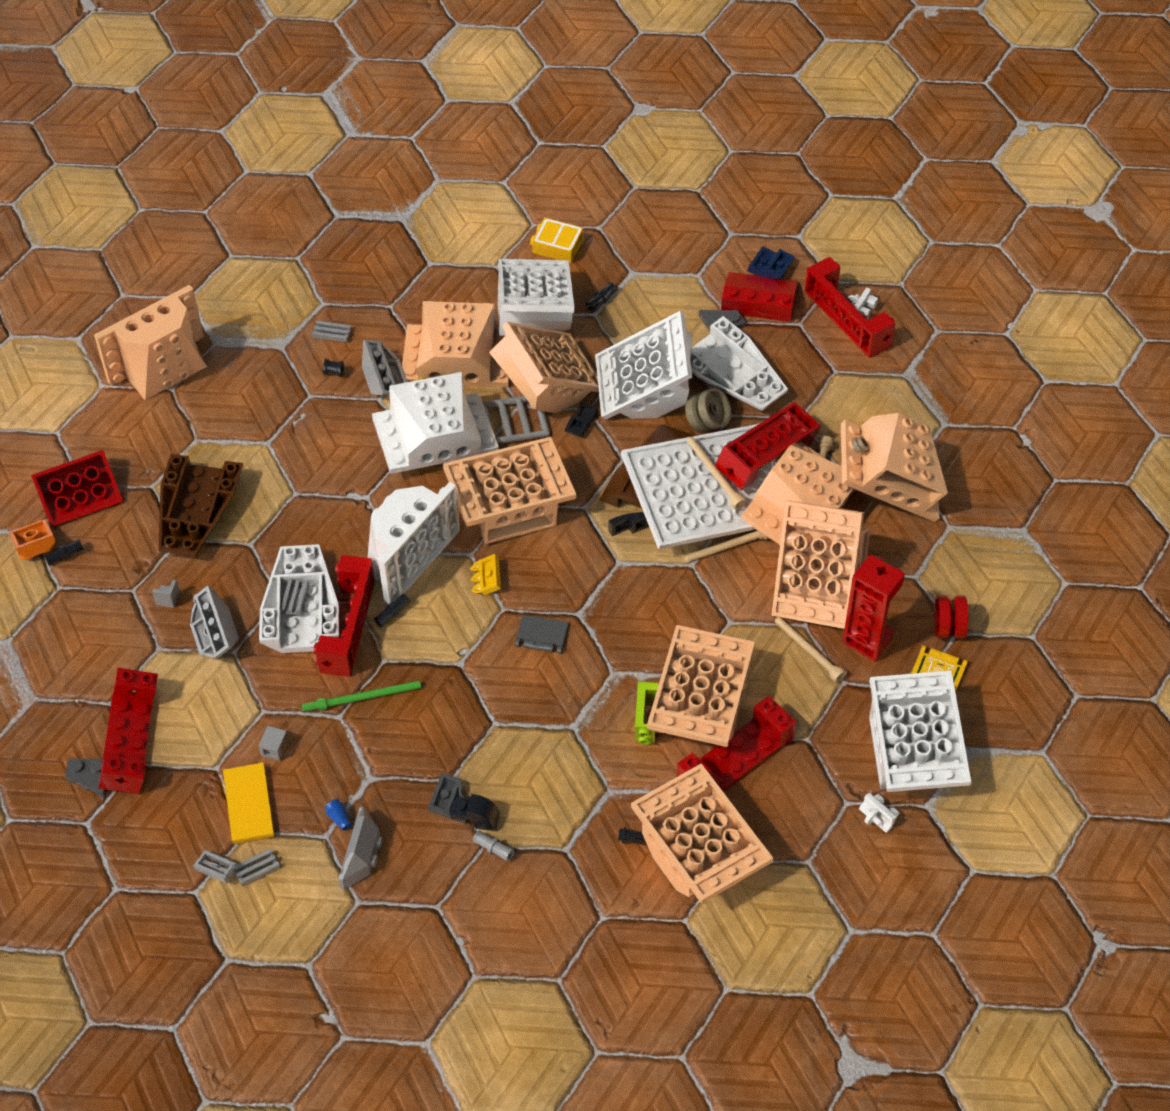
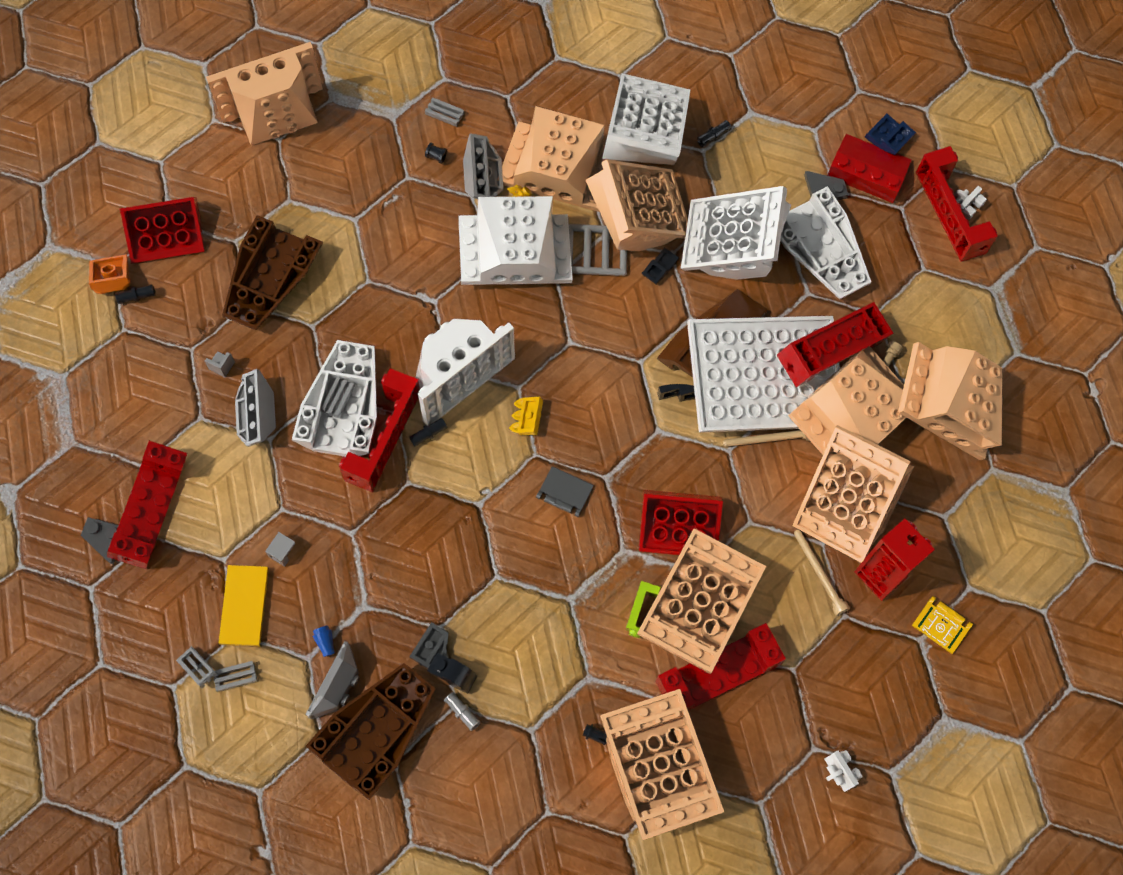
camera: 10 degrees right, 15 degrees up
bright green bar [302,681,421,712] -> none
light nougat wedge [443,437,576,545] -> none
yellow brick [530,217,583,263] -> none
dark tan wheel [685,388,731,433] -> none
tan piece [687,437,747,510] -> none
dark tan plate [852,436,869,455] -> none
white wedge [869,671,971,792] -> none
red wheel [934,595,968,639] -> none
none -> reddish brown wedge [306,663,436,800]
none -> red slope [639,490,723,555]

